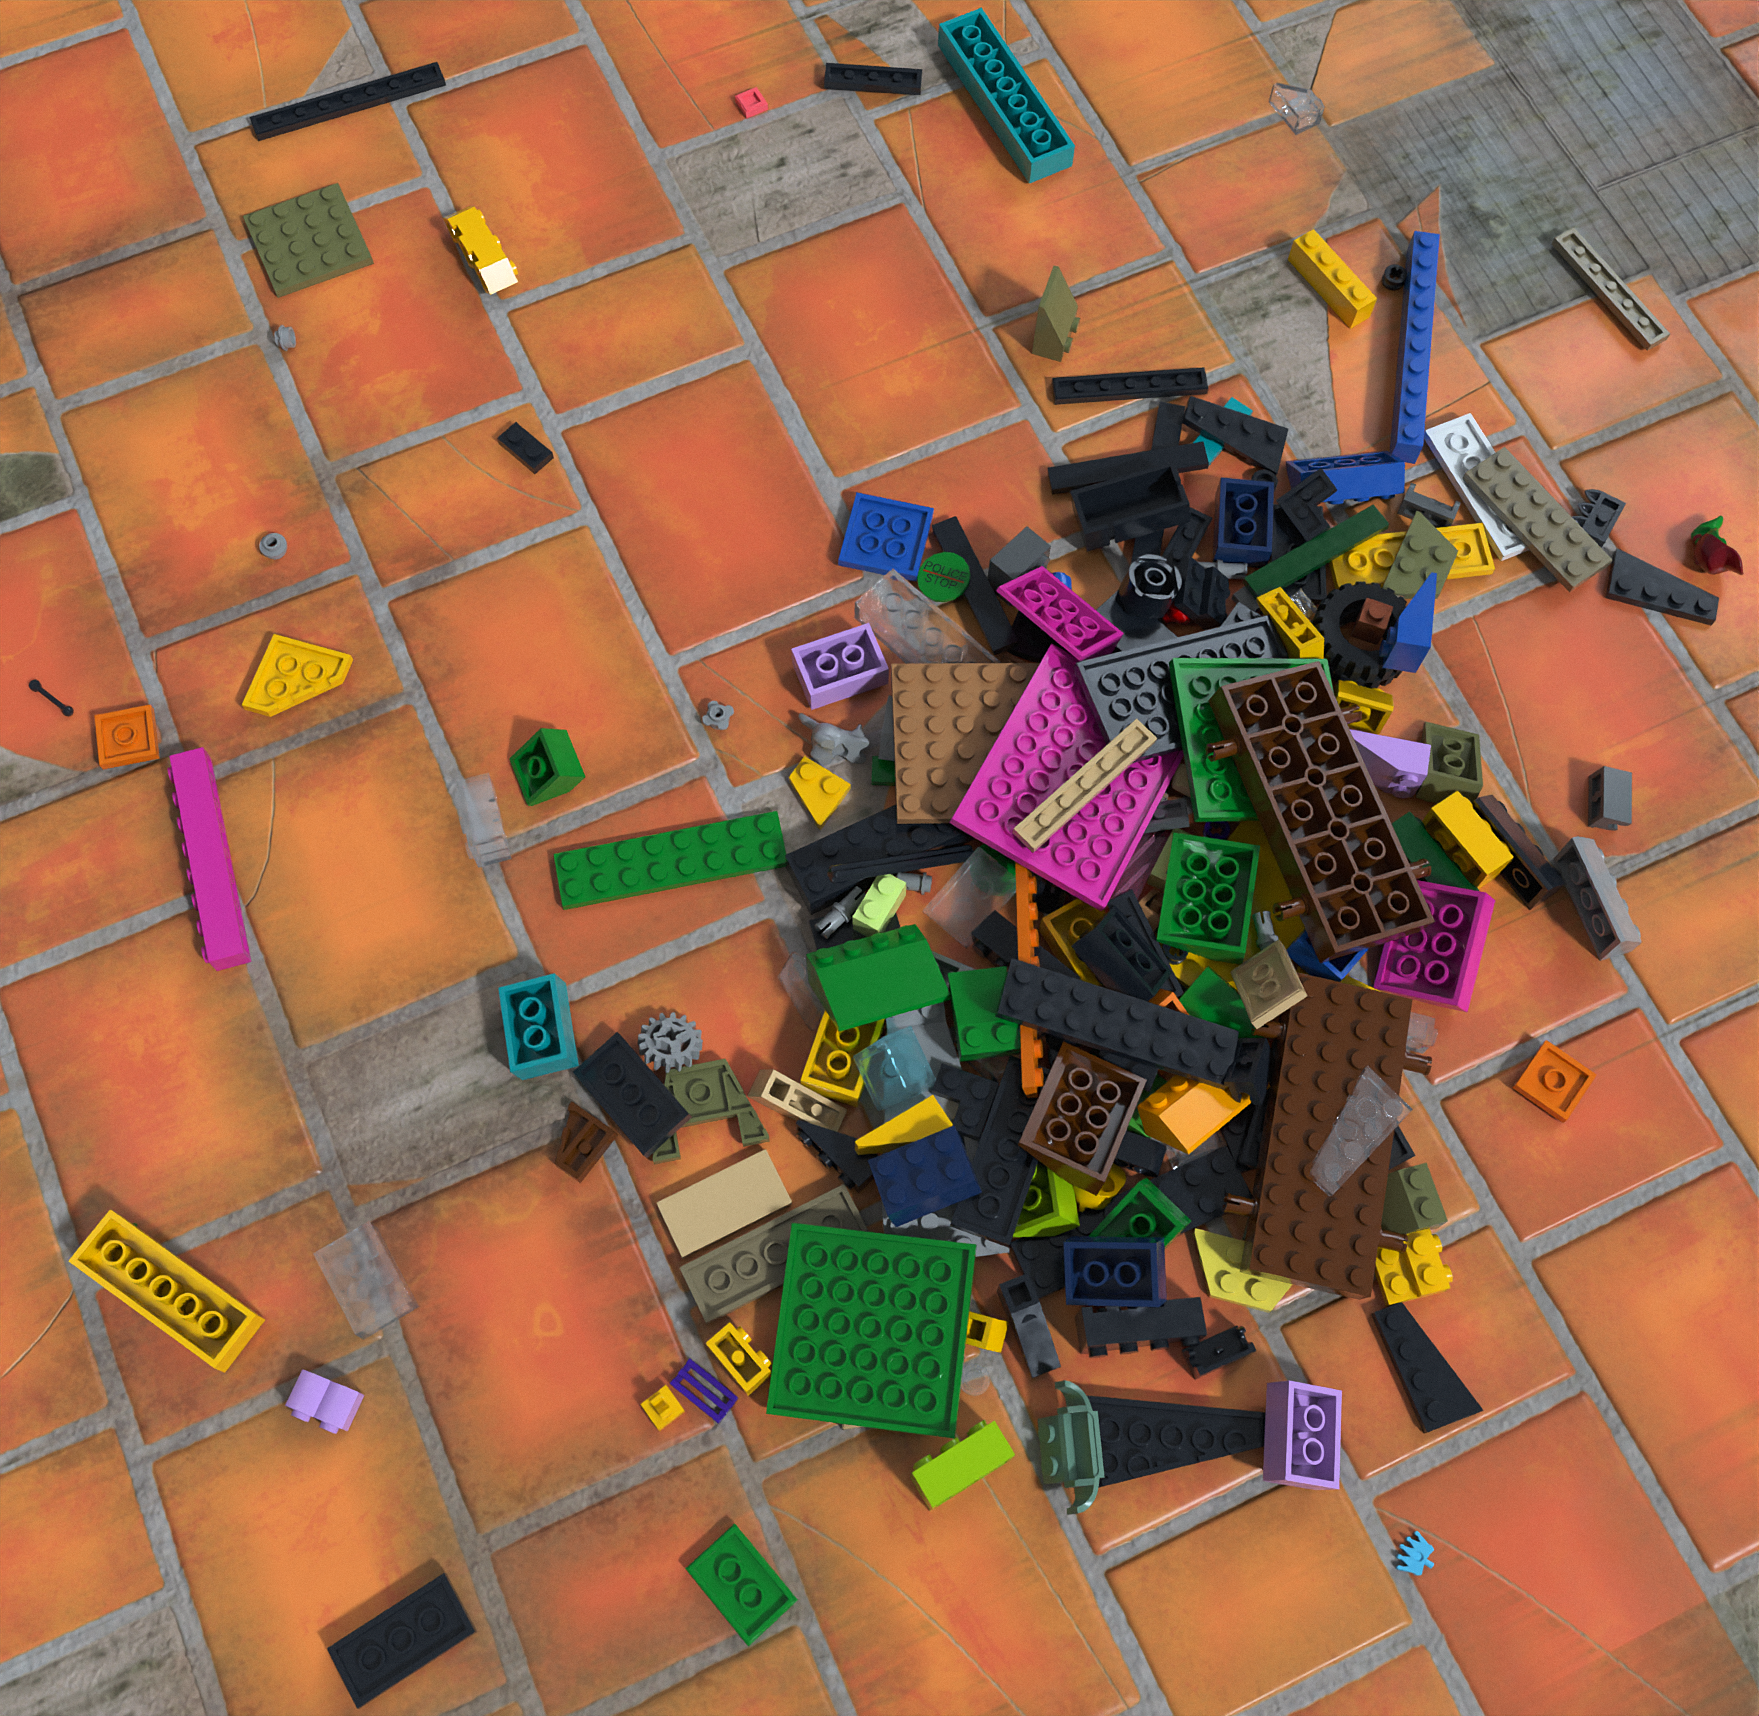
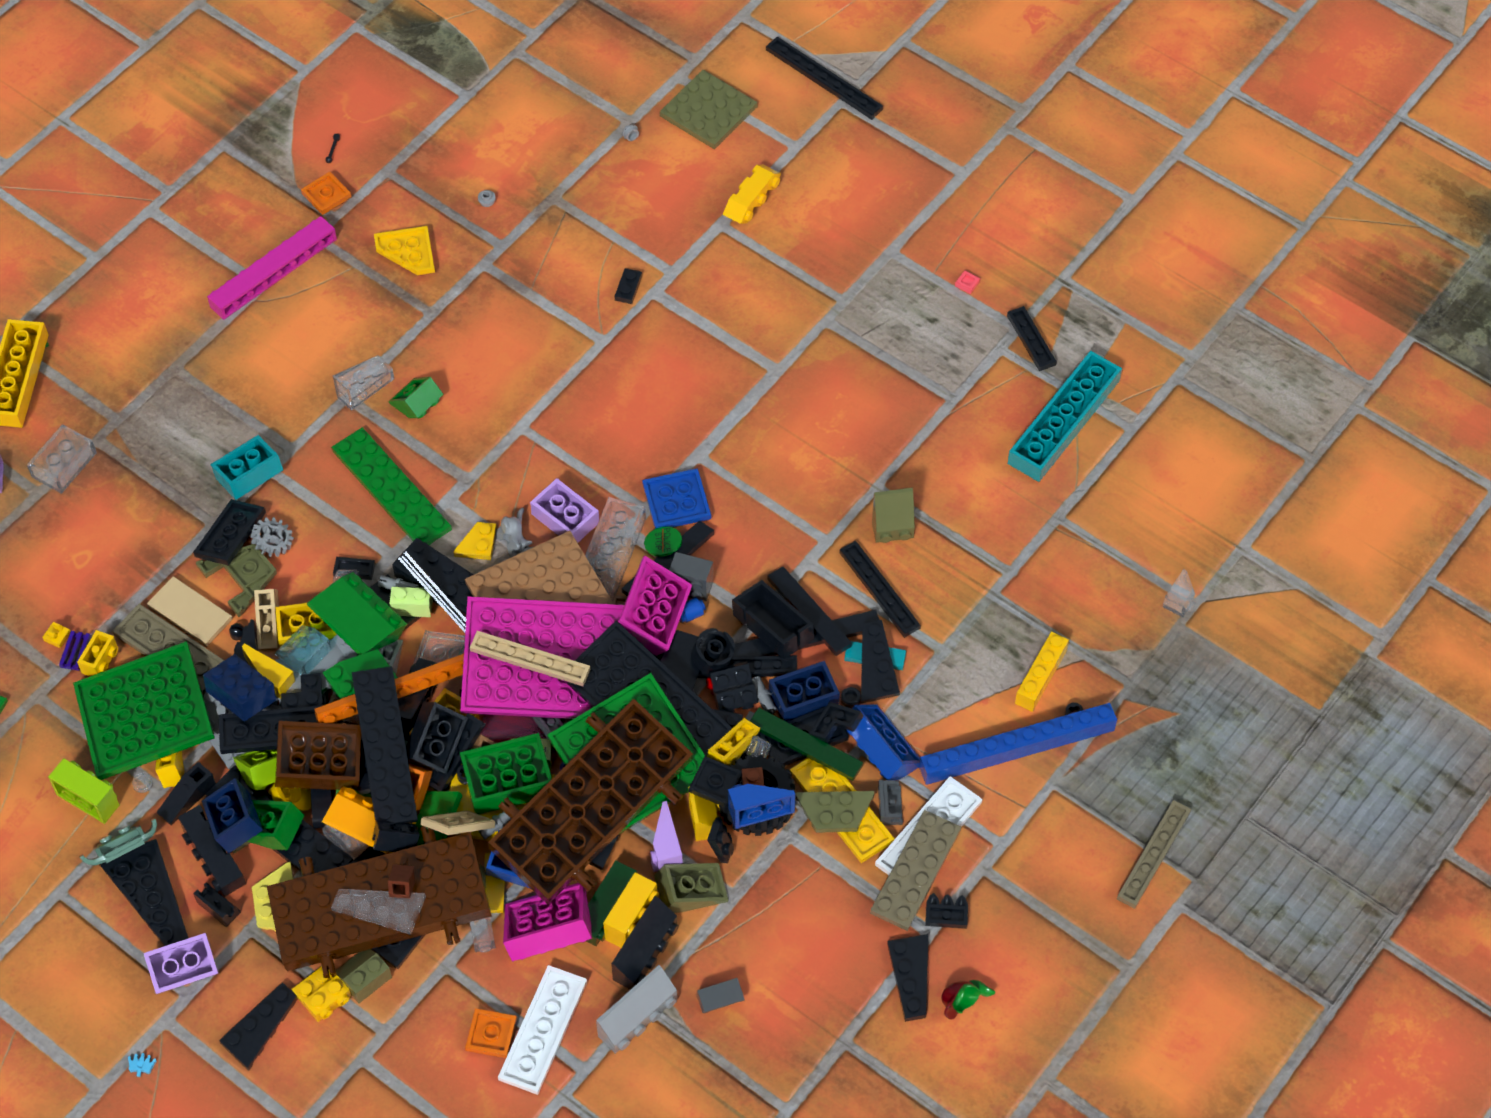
camera: 65 degrees right, 10 degrees down
reddish brown wing [555,1101,618,1183] -> none
light grey plate [702,701,734,730] -> none
light grey pin [897,872,932,895] -> none
none -> black hinge [229,623,244,640]
none -> black tile [333,557,375,580]
none -> copper brick [388,864,415,899]
none -> white plate [498,965,587,1095]
none -> black tile [688,756,742,808]
none -> black plate [707,817,734,863]

